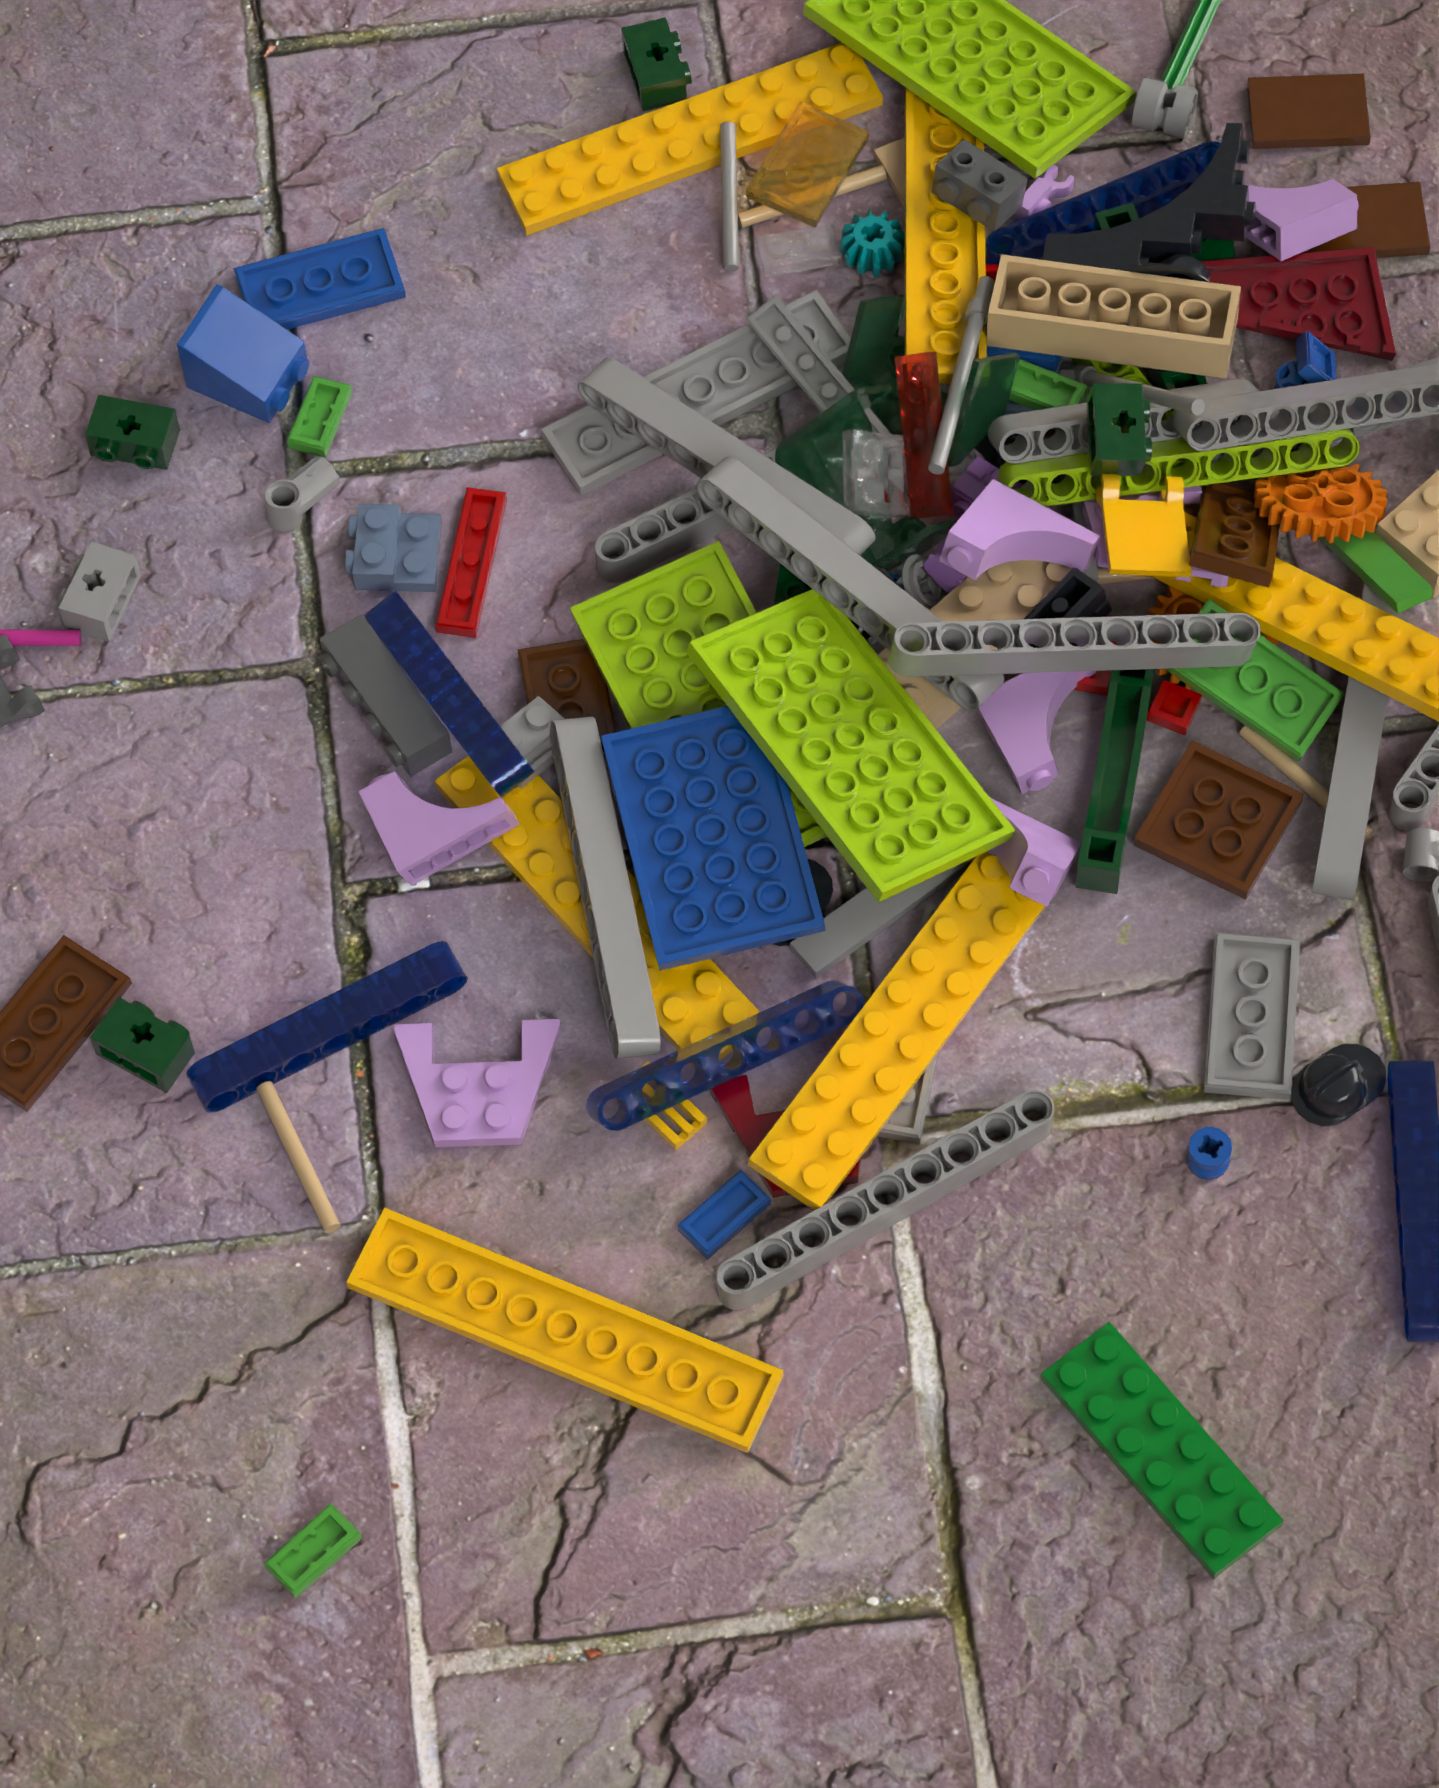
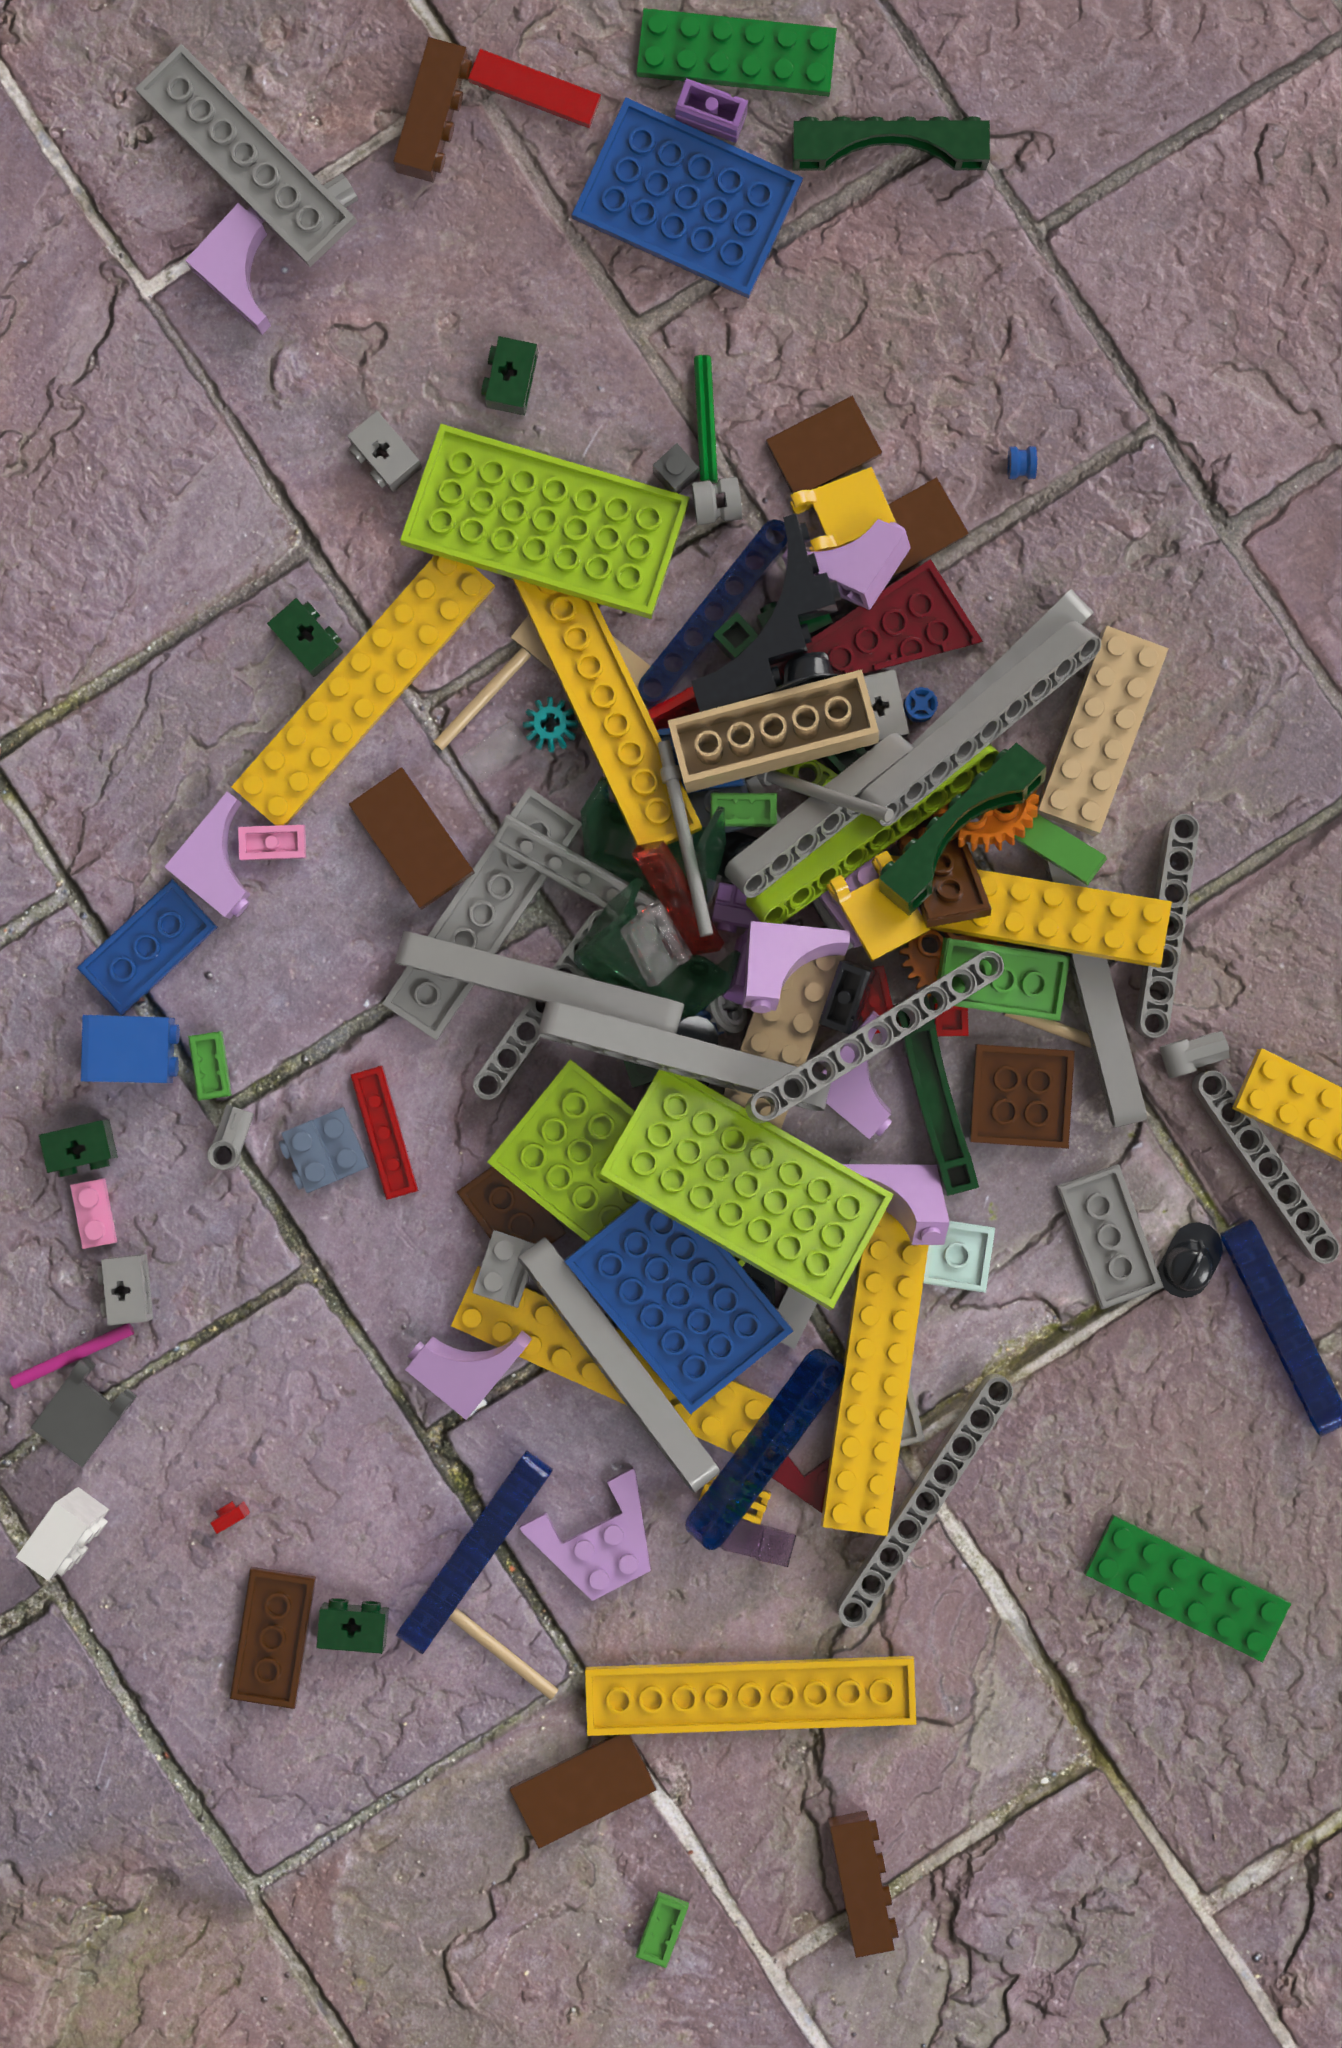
camera: 25 degrees left, 25 degrees up
dark grey brick [319,614,452,777] -> none
clear blue beam [363,590,535,798] -> none
blue tile [677,1170,771,1260] -> none
light grey bar [720,122,739,271] -> none
clear yellow tile [746,101,869,228] -> none
dark grey brick [932,139,1028,231] -> none
lavender plate [1015,165,1074,233] -> none
dark green brick [1086,383,1152,476] -> none
blue wheel [1186,1127,1232,1180] -> none
blue tile [1296,331,1337,384] -> none
none -> bright pink plate [70,1178,117,1249]
none -> lavender arch [165,791,251,919]
none -> red plate [210,1501,250,1534]
none -> bright pink plate [238,825,306,861]
none -> reddish brown tile [349,767,475,910]
none -> reddish brown tile [510,1734,657,1849]
none -> dark grey brick [653,443,699,494]
none -> clear purple slope [720,1516,796,1567]
none -> yellow flag [790,467,896,552]
none -> reddish brown brick [828,1810,899,1958]
none -> light grey brick [864,670,909,746]
none -> dark green arch [879,742,1046,916]
none -> light aqua tile [923,1221,995,1293]

